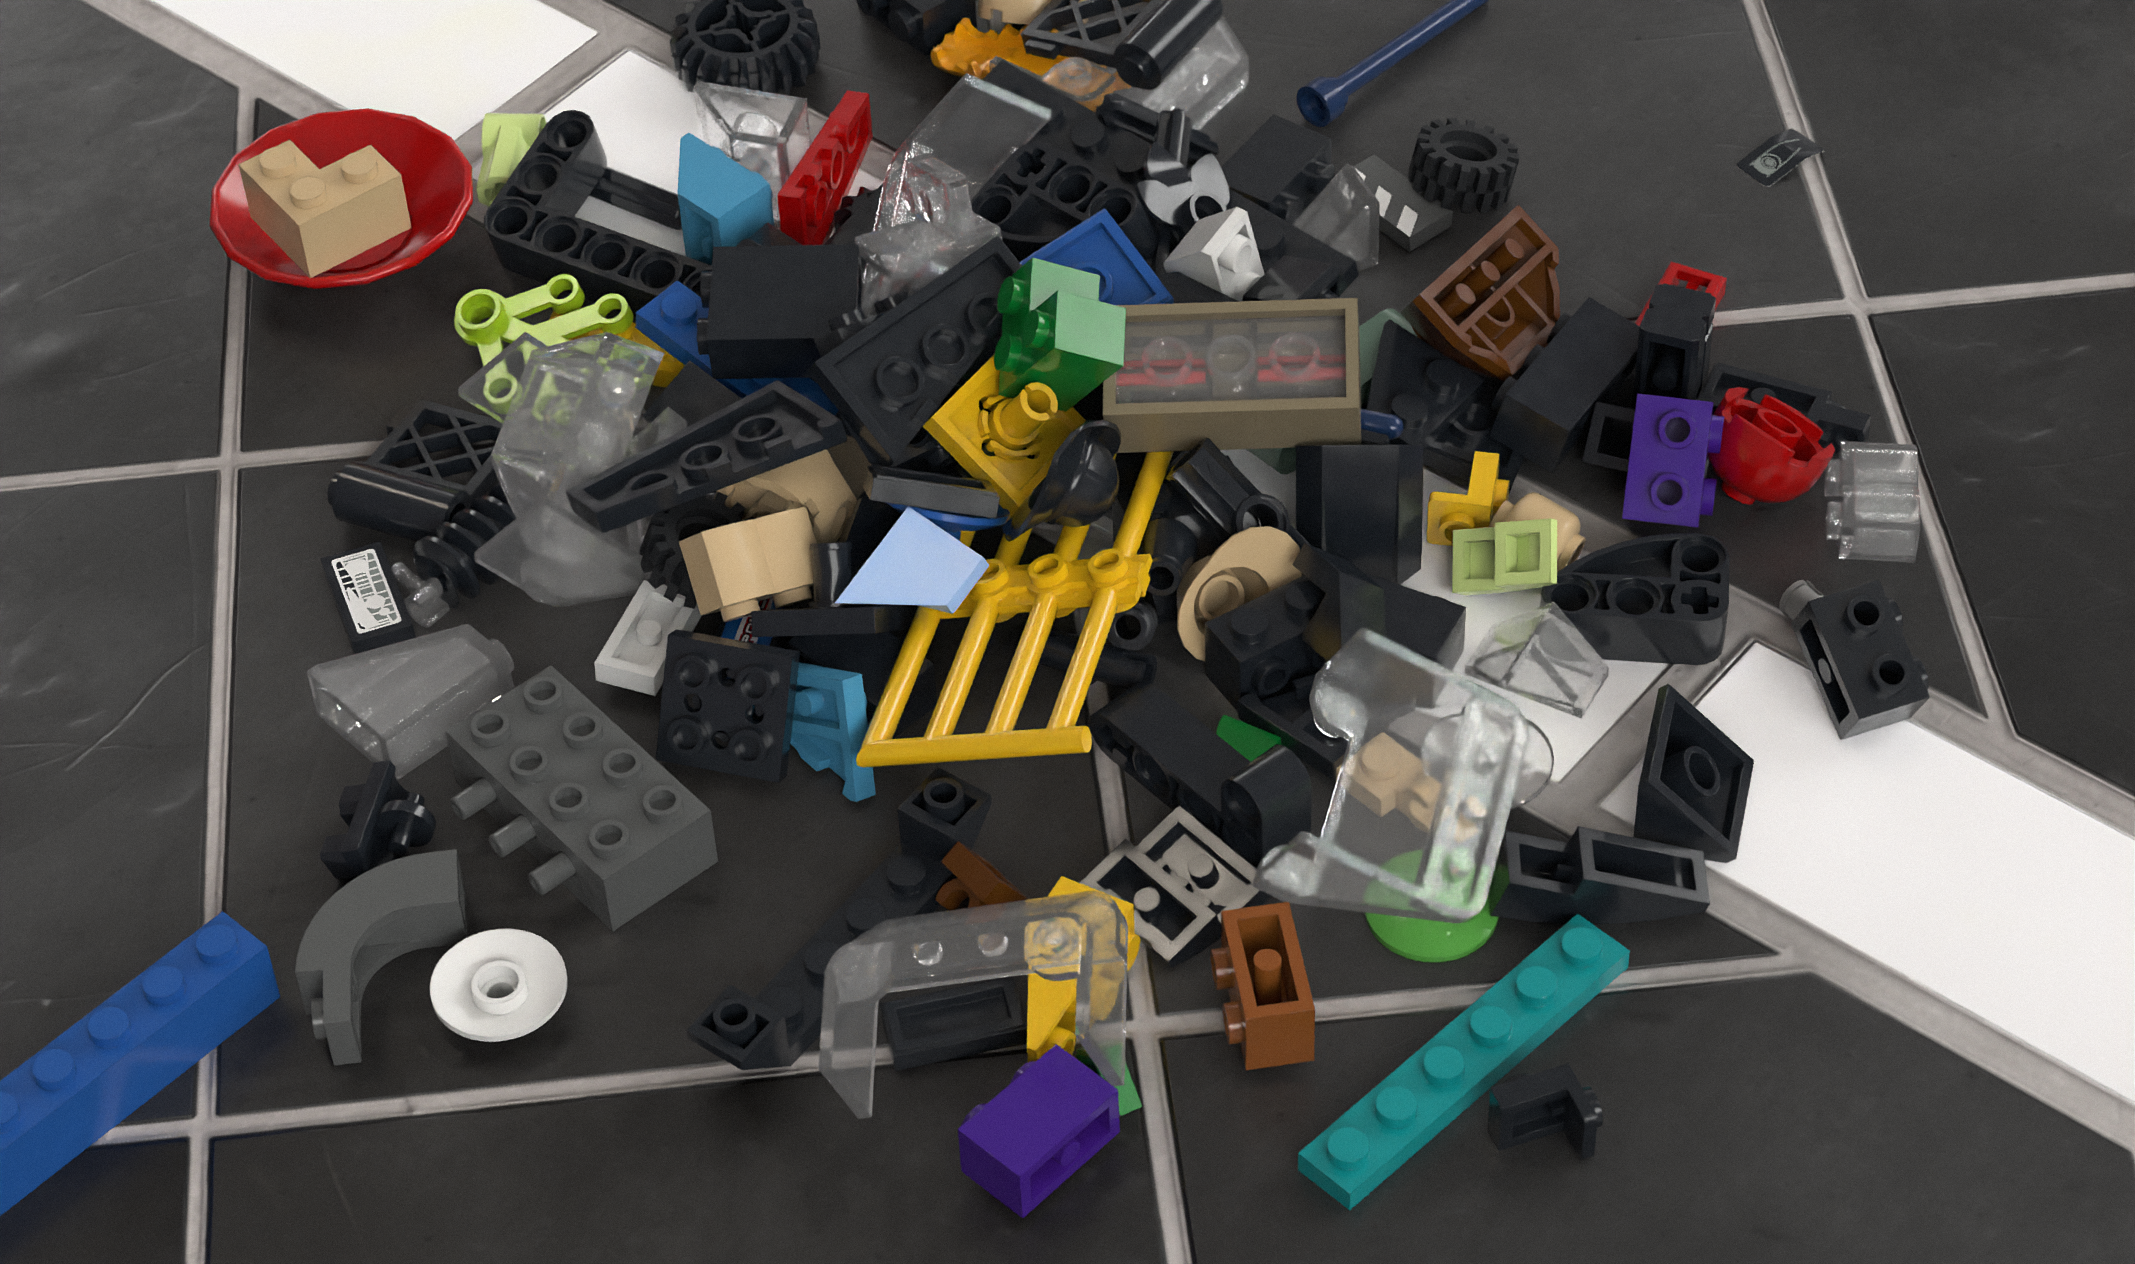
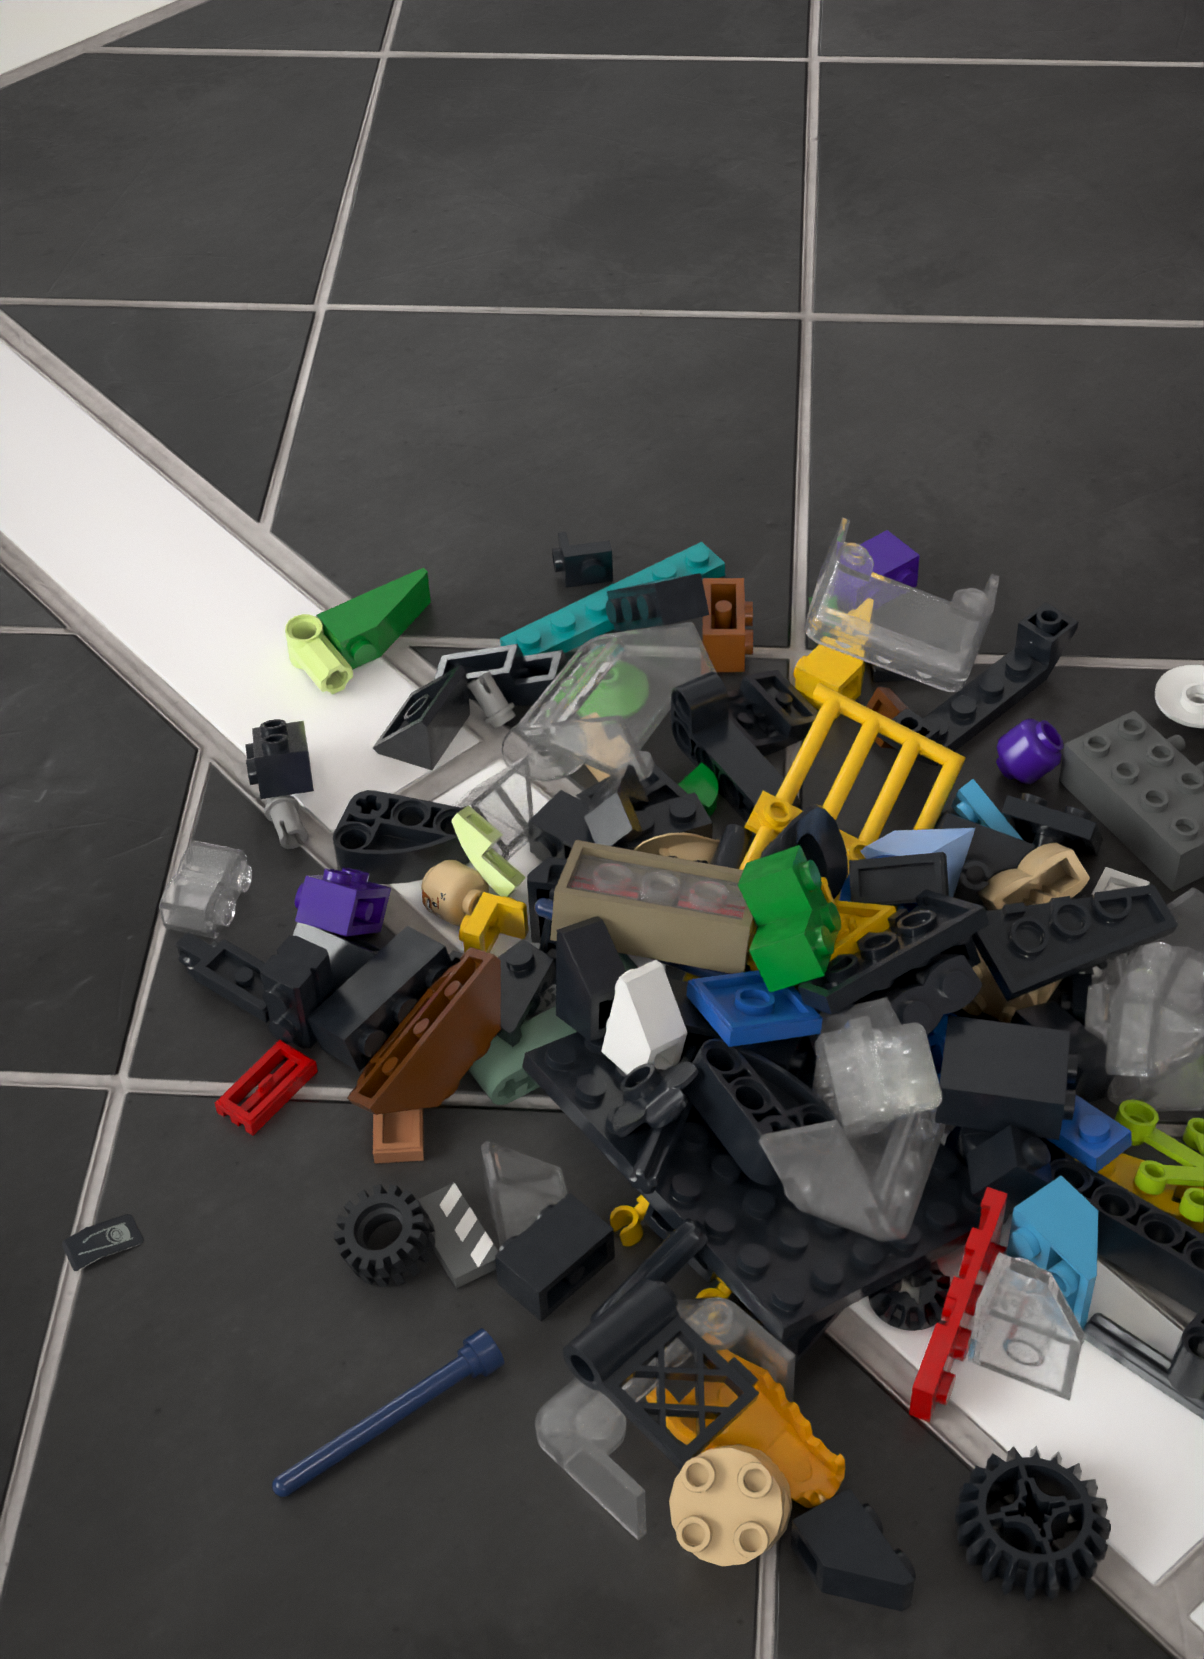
camera: 170 degrees left, 0 degrees up
red cylinder [1707,387,1835,505] -> none
none -> yellowish green piece [285,614,353,695]
none -> green slope [316,567,431,670]
none -> light grey pin [467,671,516,729]
none -> black brick [606,573,709,632]
none -> dark purple head [996,718,1064,784]

